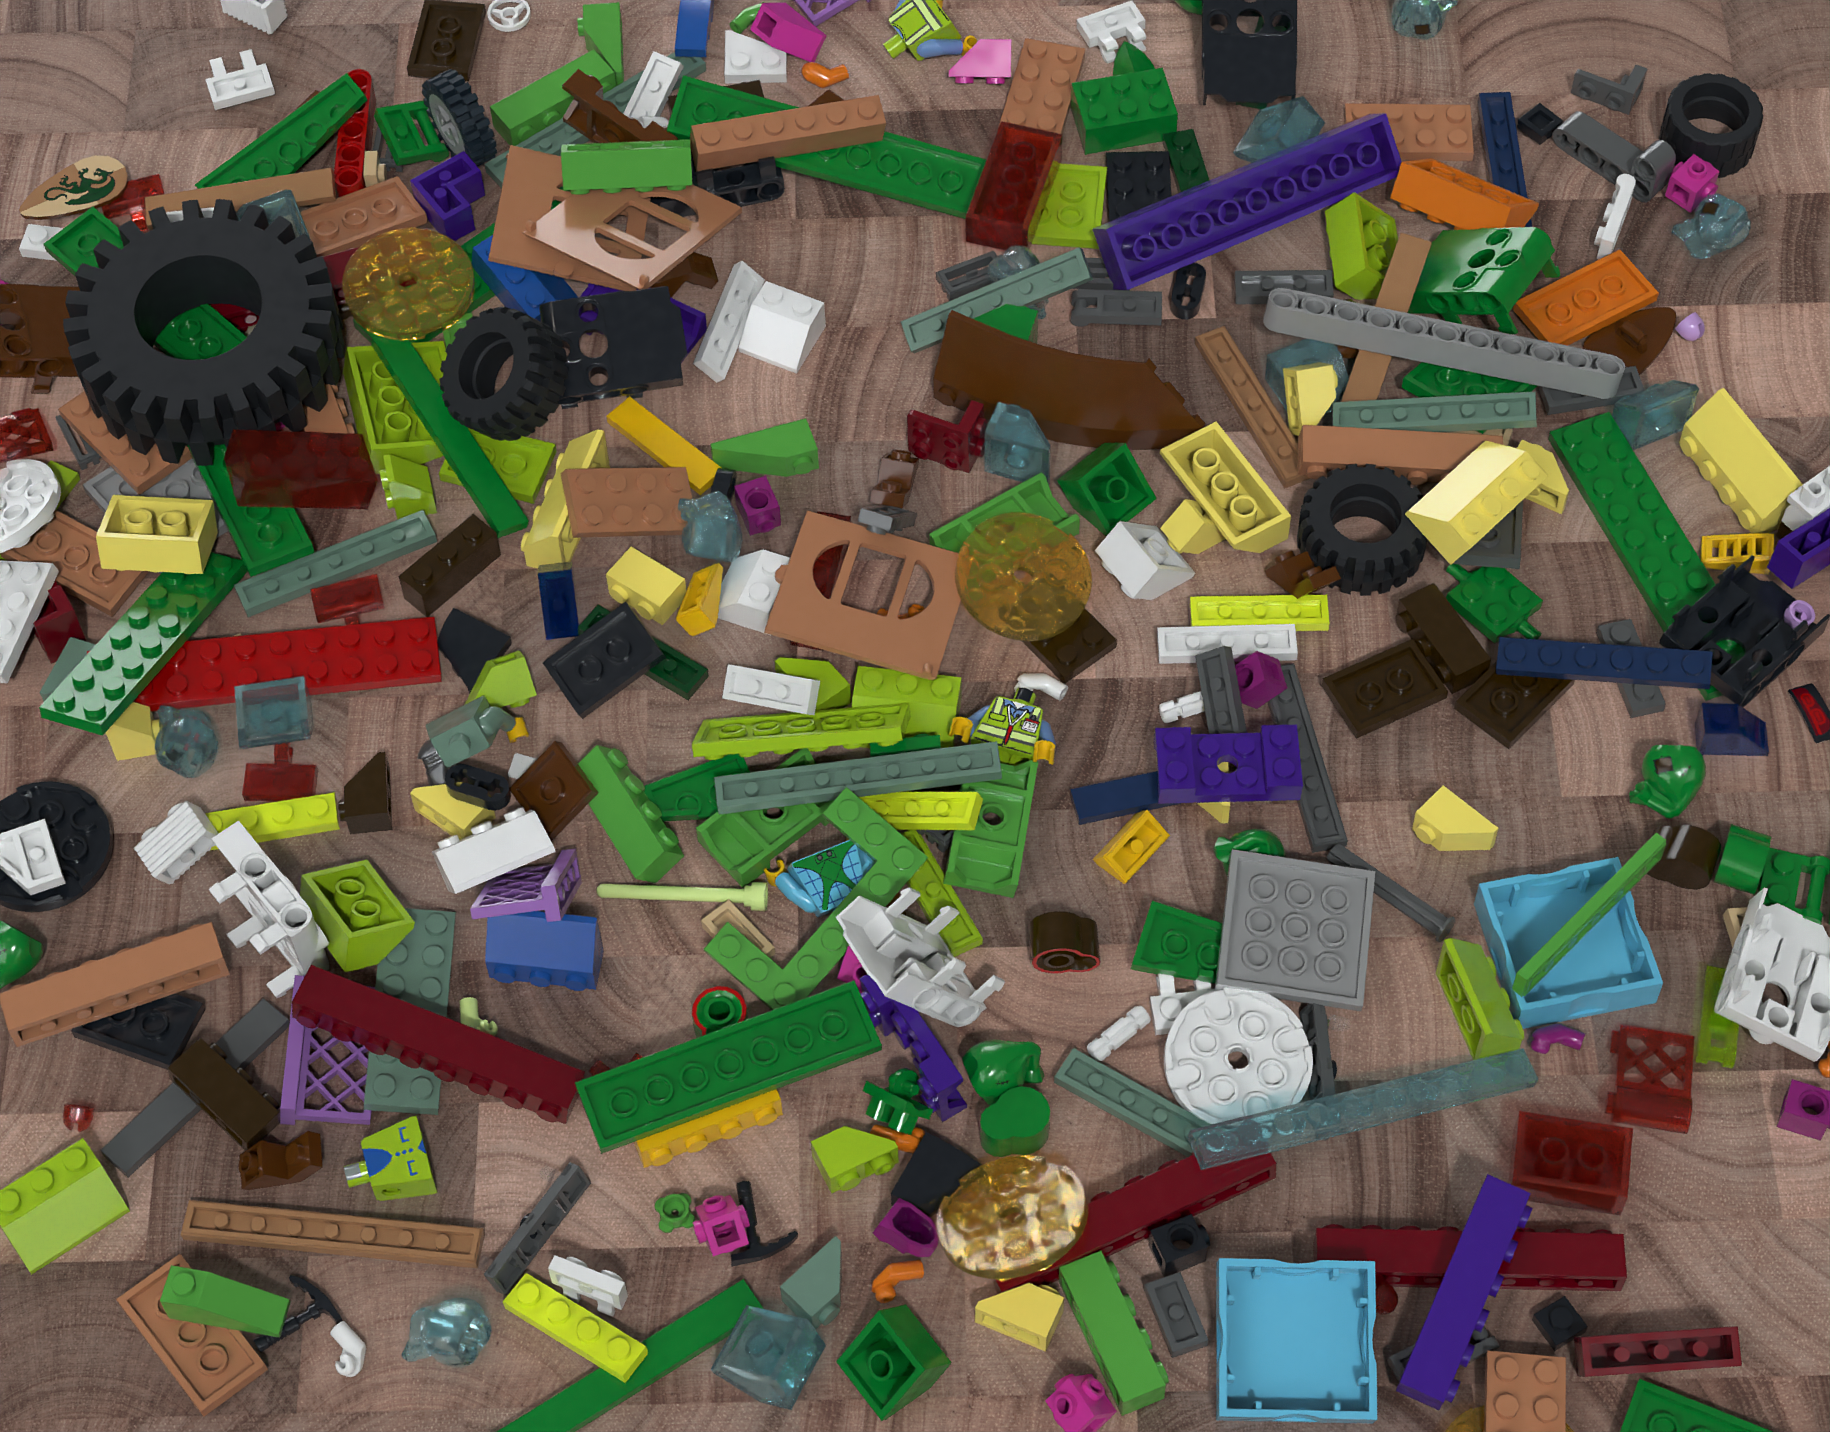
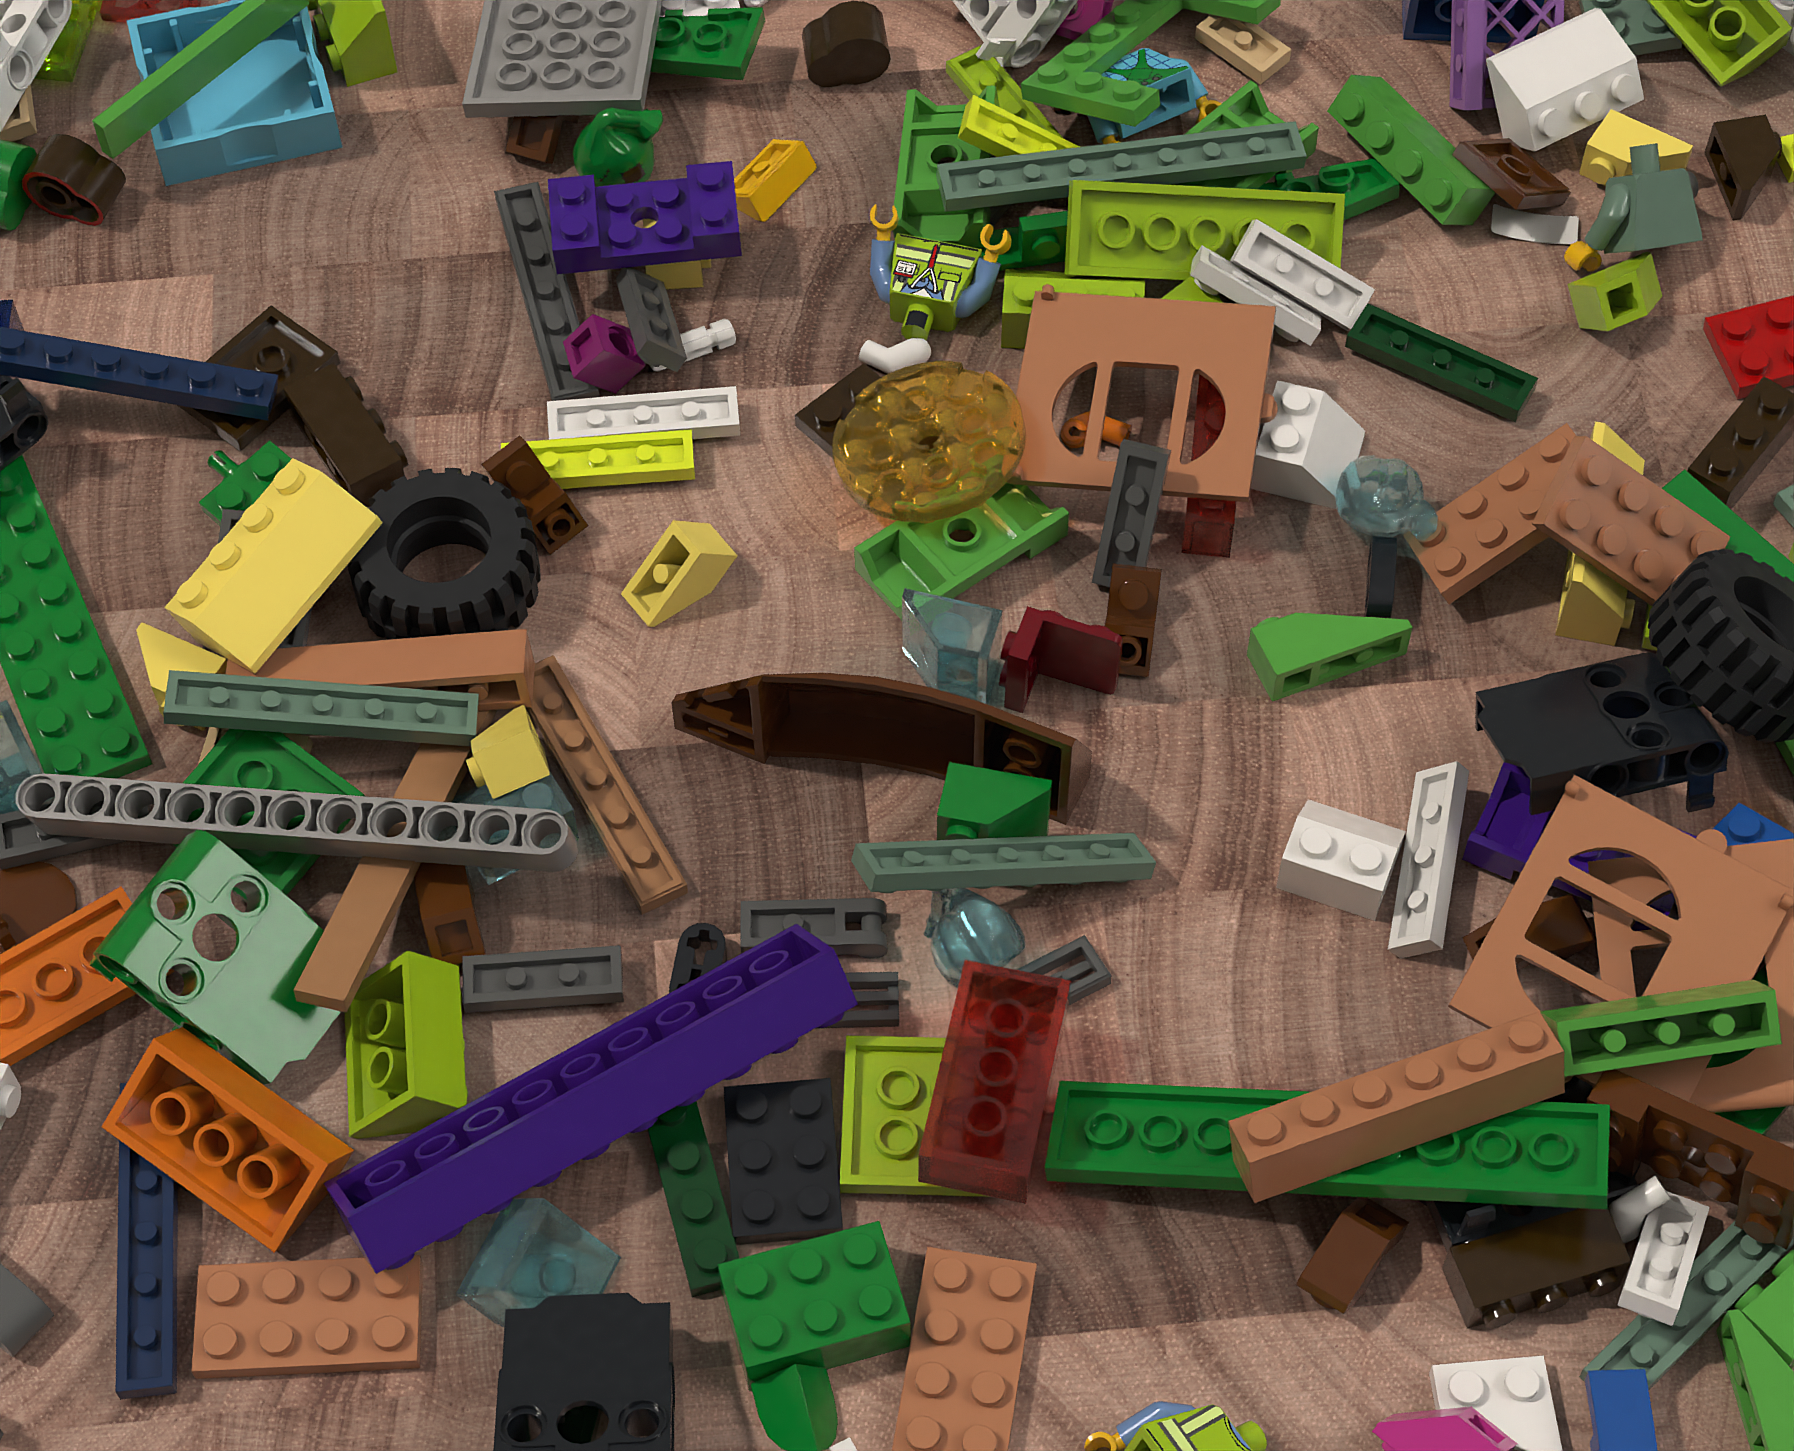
camera: 175 degrees right, 0 degrees up
black slope [437,608,512,694] -> none
black beam [445,764,511,811] -> none
clear blue slope [538,562,579,640] -> none
black plate [543,602,666,719] -> none
yellowish green piece [596,882,768,911] -> none
yellow tile [606,396,721,496] -> none
light yellow brick [606,547,686,625] -> none
yellow slope [676,563,723,636] -> none
magenta brick [734,476,781,536] -> none
orange arm [801,62,849,88] -> none
slope [949,39,1012,84] -> none
green slope [1057,443,1157,536] -> none
dark blue tile [1070,771,1181,825] -> none
white slope [1095,521,1196,600] -> none
light yellow slope [1160,421,1291,553] -> none
dark brown plate [1321,639,1448,739] -> none
dark grey axle [1327,844,1456,942] -> none
light yellow slope [1412,785,1499,851] -> none
black plate [1517,103,1563,145] -> none
dark grey plate [1596,619,1666,718] -> none
green piece [1629,745,1706,819] -> none
none -> white plate [1230,219,1375,331]
none -> nougat plate [1532,436,1730,606]

